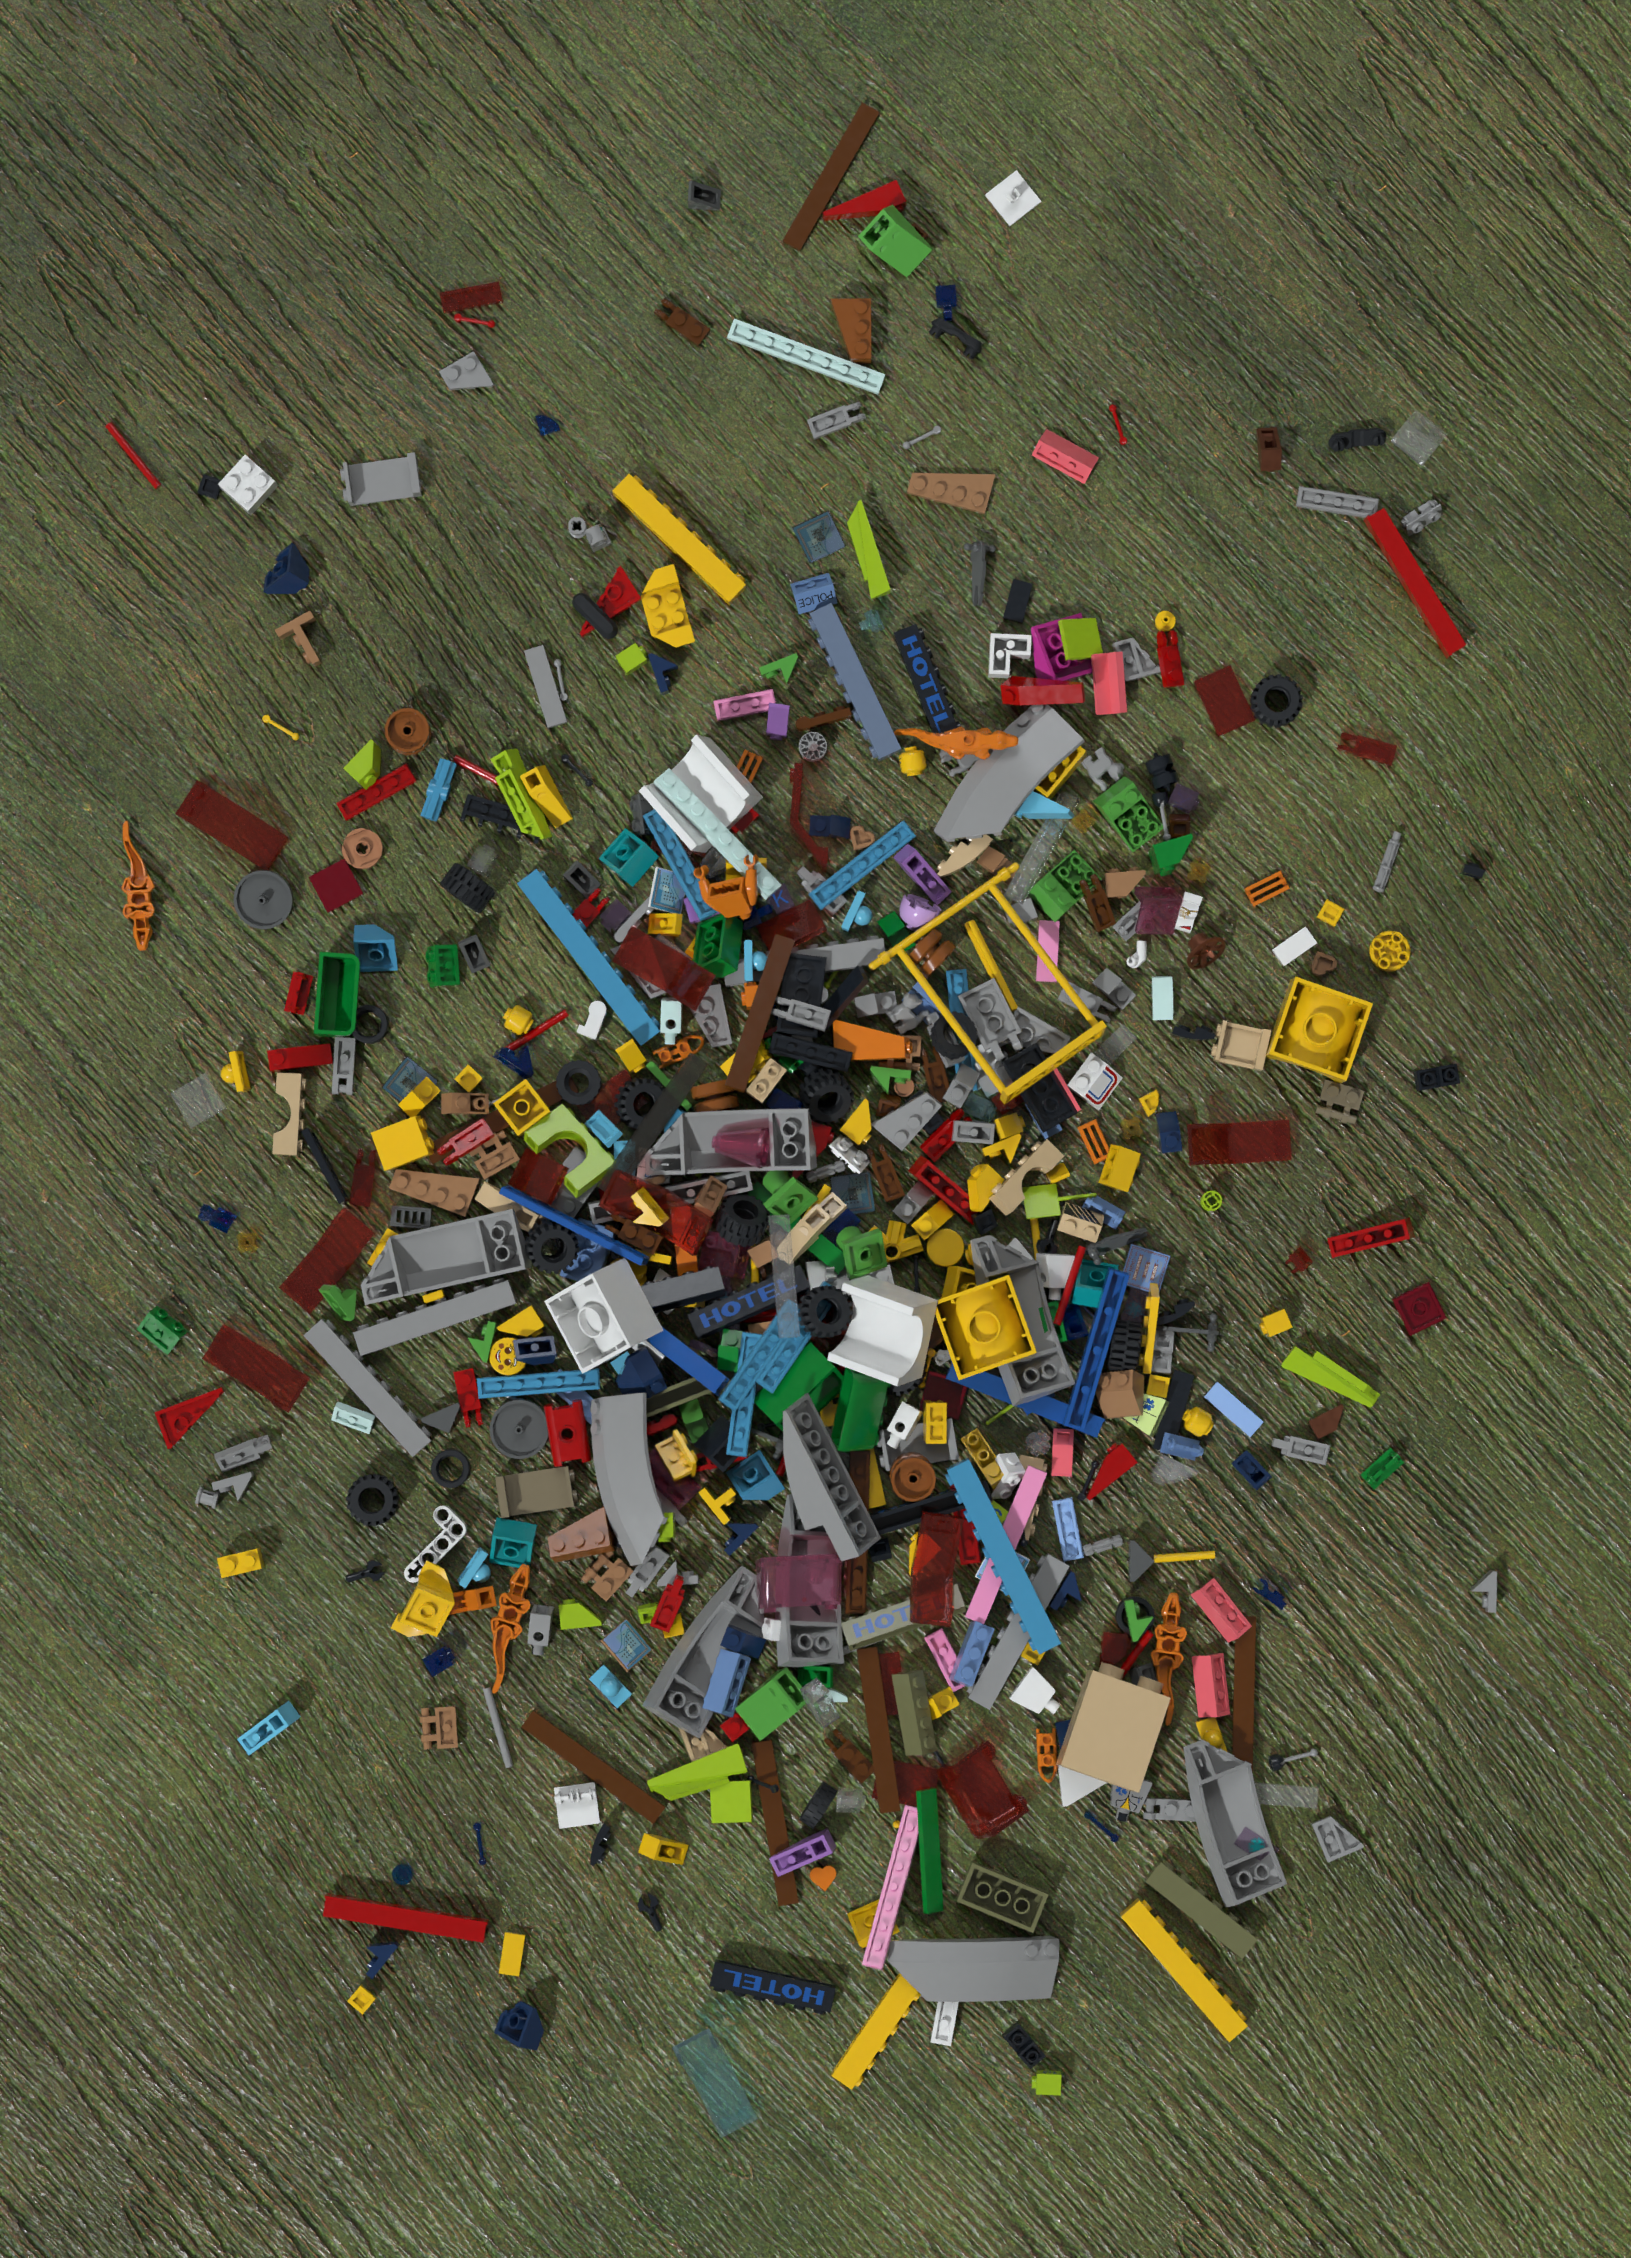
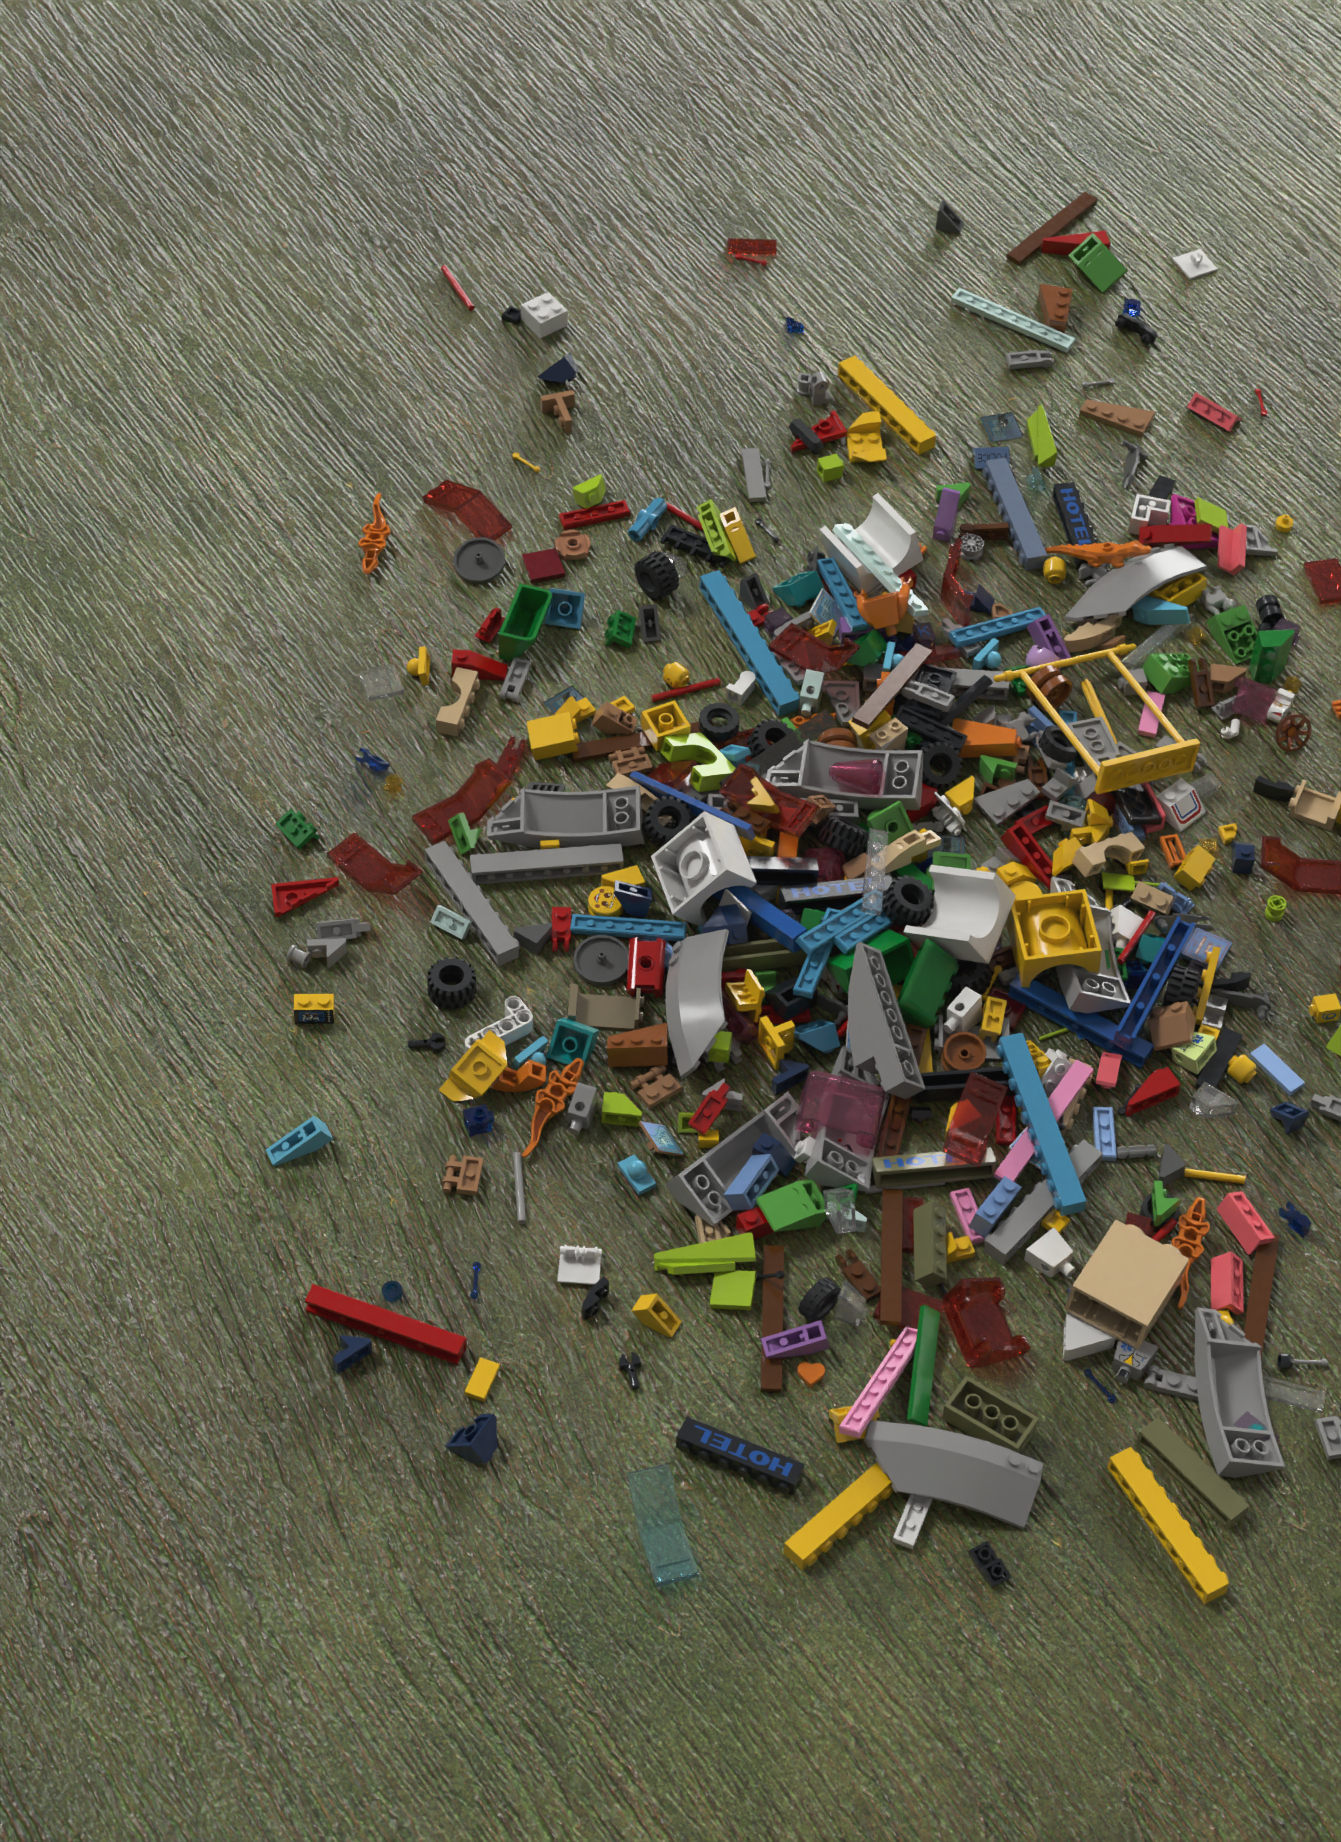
camera: 10 degrees right, 35 degrees down
black tile [301,1128,350,1205] -> none
light grey panel [340,452,422,506] -> none
yellow plate [347,1985,377,2015] -> none
black tyre [353,1005,389,1044] -> none
dark orange wheel [385,708,432,756] -> none
medium nougat wing [389,1169,480,1217] -> none
black tyre [431,1449,471,1488] -> none
hinge [437,1118,495,1166] -> none
light grey wing [439,351,494,390] -> none
bright green slope [468,1321,497,1363] -> none
clear blue slope [492,1046,534,1079] -> none
reddish brown tile [521,1710,666,1824] -> none
yellow slope [616,1039,647,1073] -> none
light grey hinge [626,1545,670,1597] -> none
dark blue slope [648,653,678,696] -> none
reddish brown hinge [653,298,710,347] -> none
bright pink tile [713,689,776,721] -> none
reddish brown hinge [866,1143,905,1203] -> none
clear gear [1025,1430,1051,1457] -> none
lime brick [1031,2070,1062,2096] -> none
orange piece [1036,1728,1058,1783] -> none
dark blue slope [1049,1571,1081,1611] -> none
light grey slope [1092,968,1136,1010] -> none
light aqua slope [1152,976,1173,1020] -> none
red hinge [1156,630,1185,688] -> none
medium blue hinge [1160,1432,1204,1461] -> none

